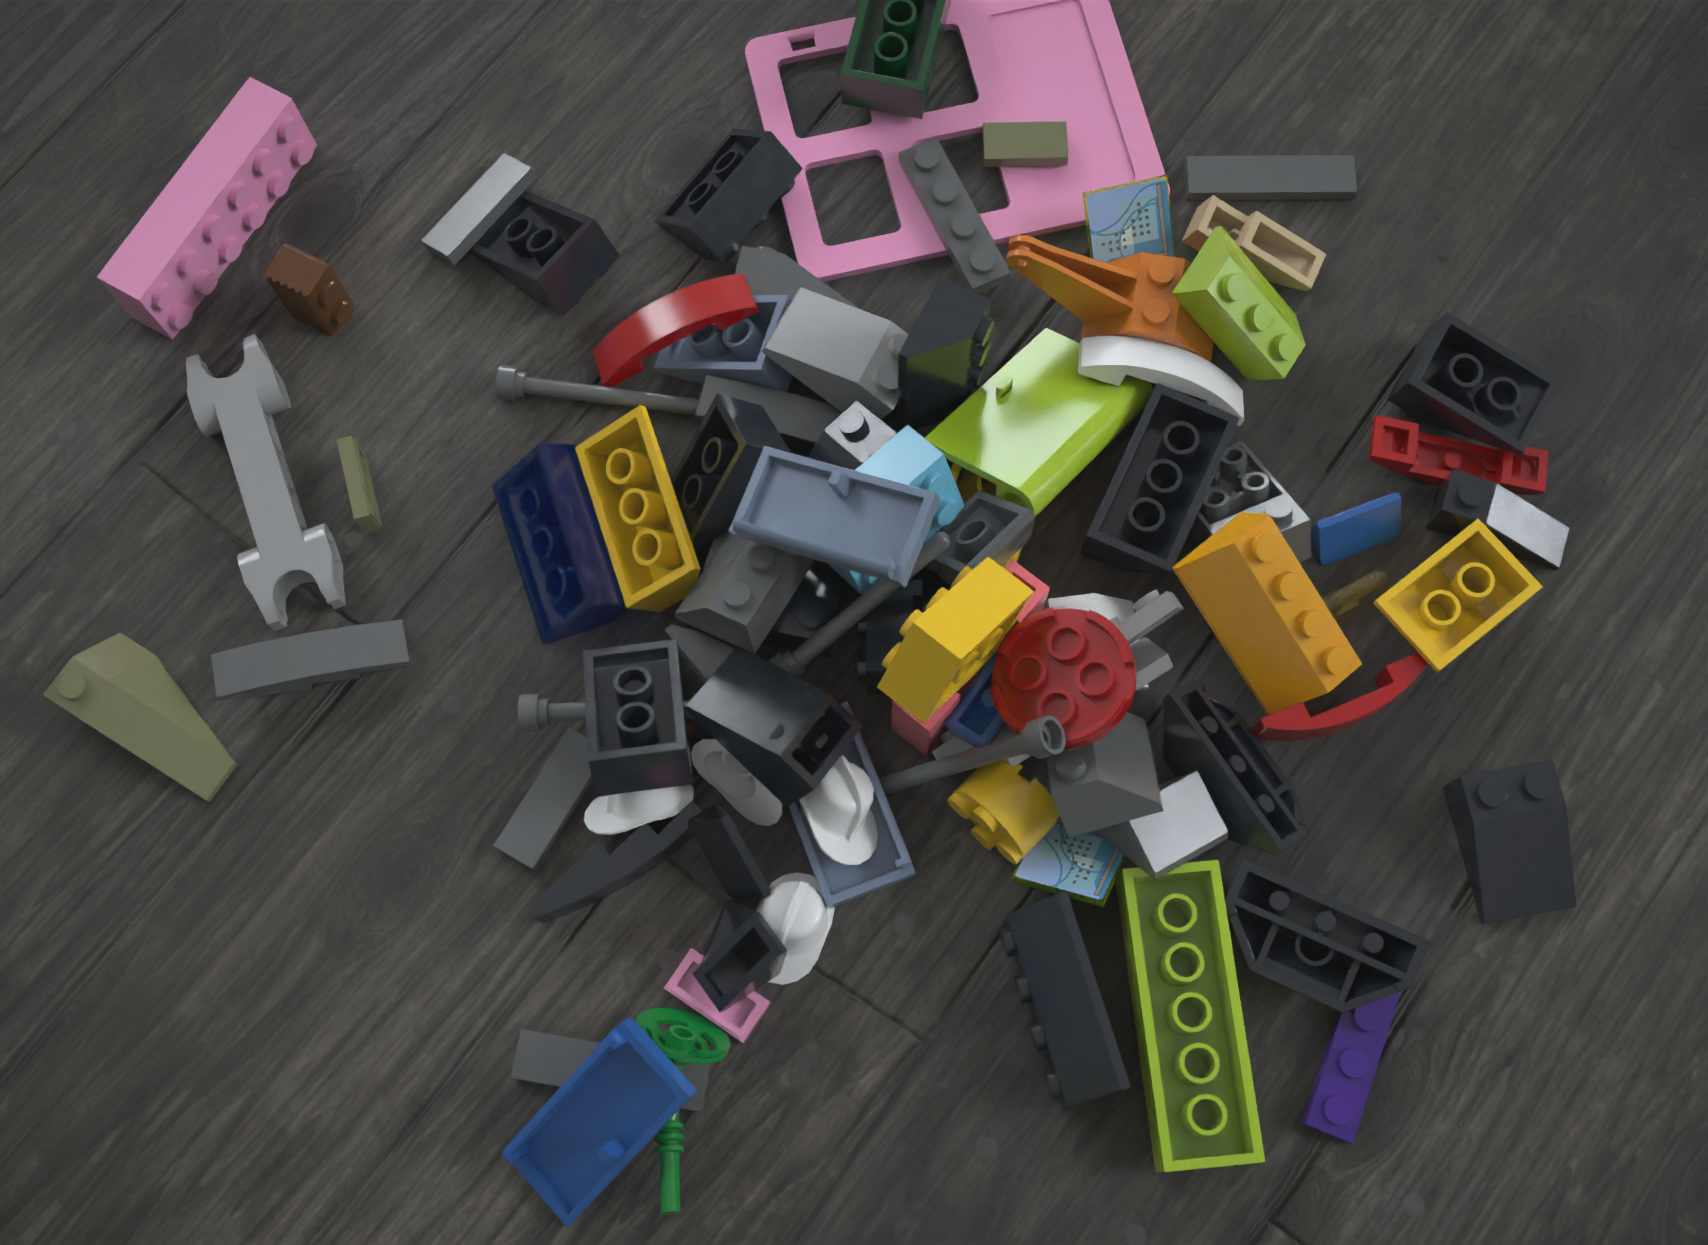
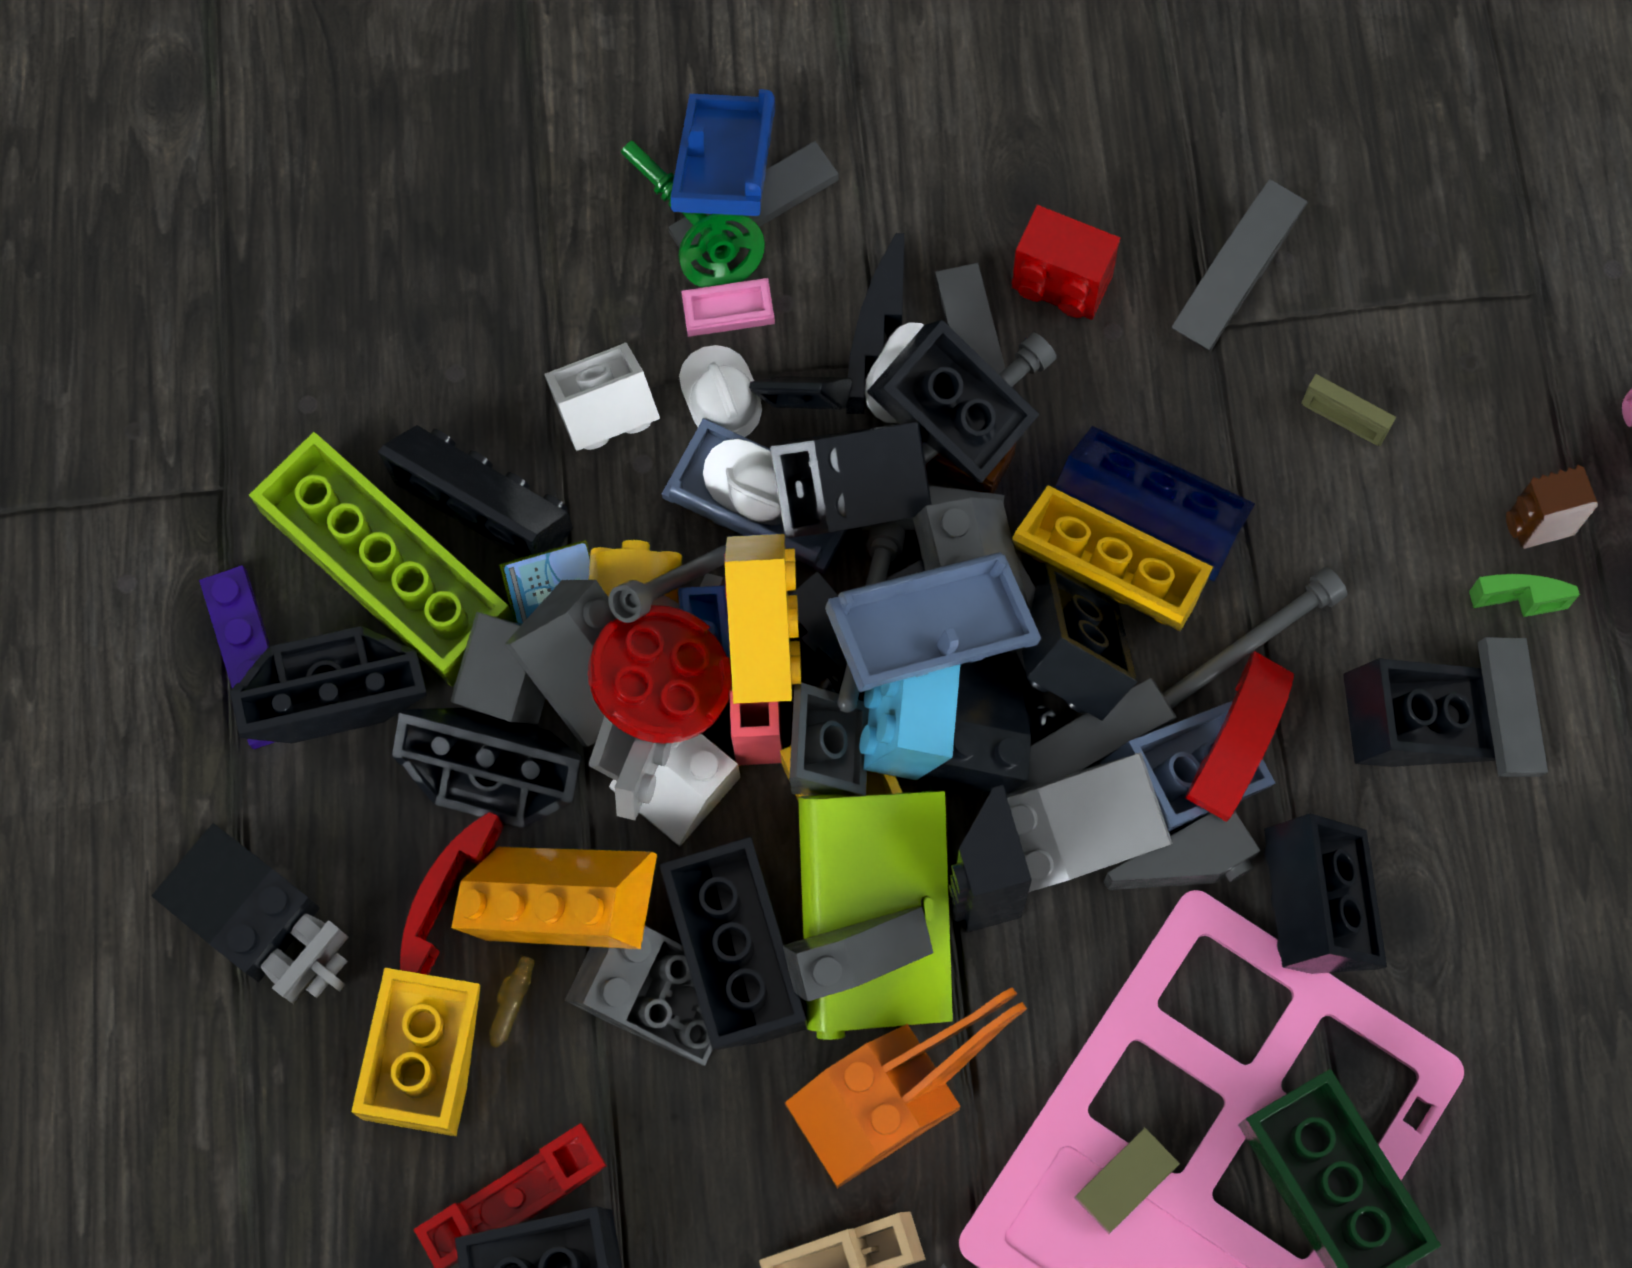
camera: 140 degrees right, 0 degrees up
olive wedge [43,633,237,802] -> none
light grey piece [186,334,346,631] -> none
black slope [692,899,788,1012] -> none
dark grey plate [899,137,1011,294] -> none
white slope [1078,336,1244,426] -> none
piece [1082,175,1175,263] -> none
lime slope [1171,226,1306,381] -> none
blue slope [1311,492,1402,566] -> none
black slope [1426,469,1570,570] -> none
none -> light grey hips [261,913,349,1004]
none -> white slope [544,343,660,451]
none -> dark grey slope [783,905,933,1001]
none -> red brick [1011,205,1121,320]
none -> bright green slope [1469,574,1580,617]

